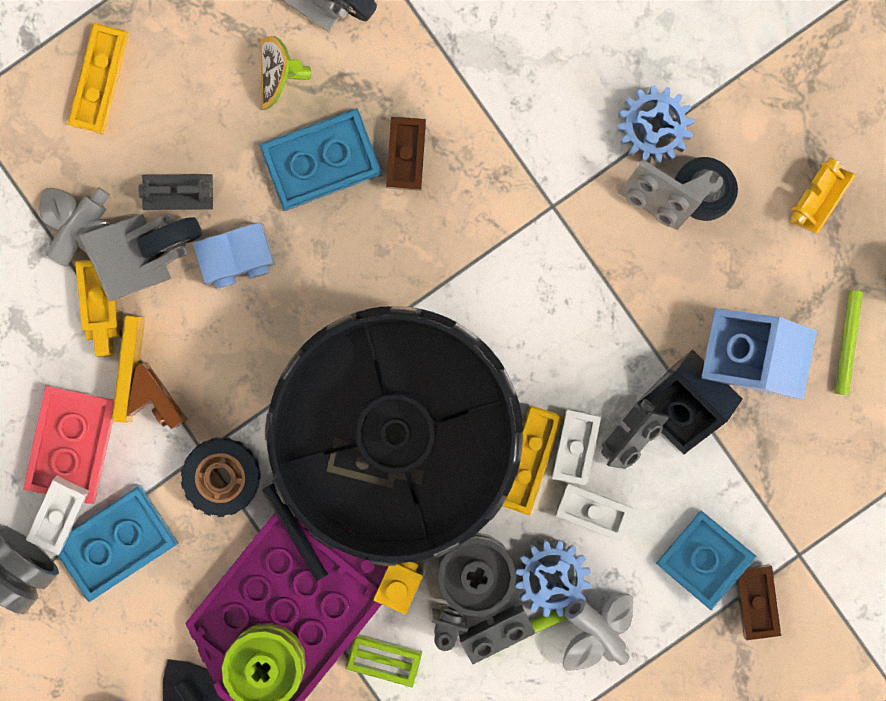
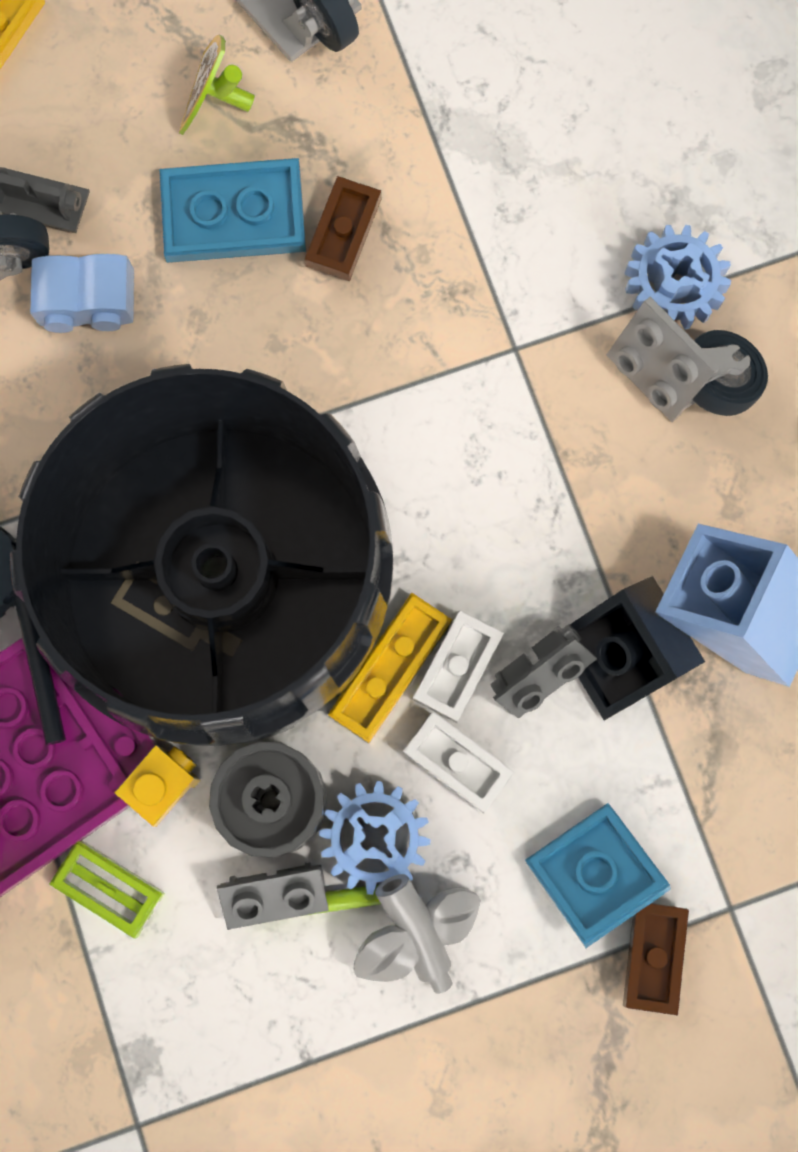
camera: 20 degrees right, 10 degrees down
dark grey hinge [432,605,468,651] -> none

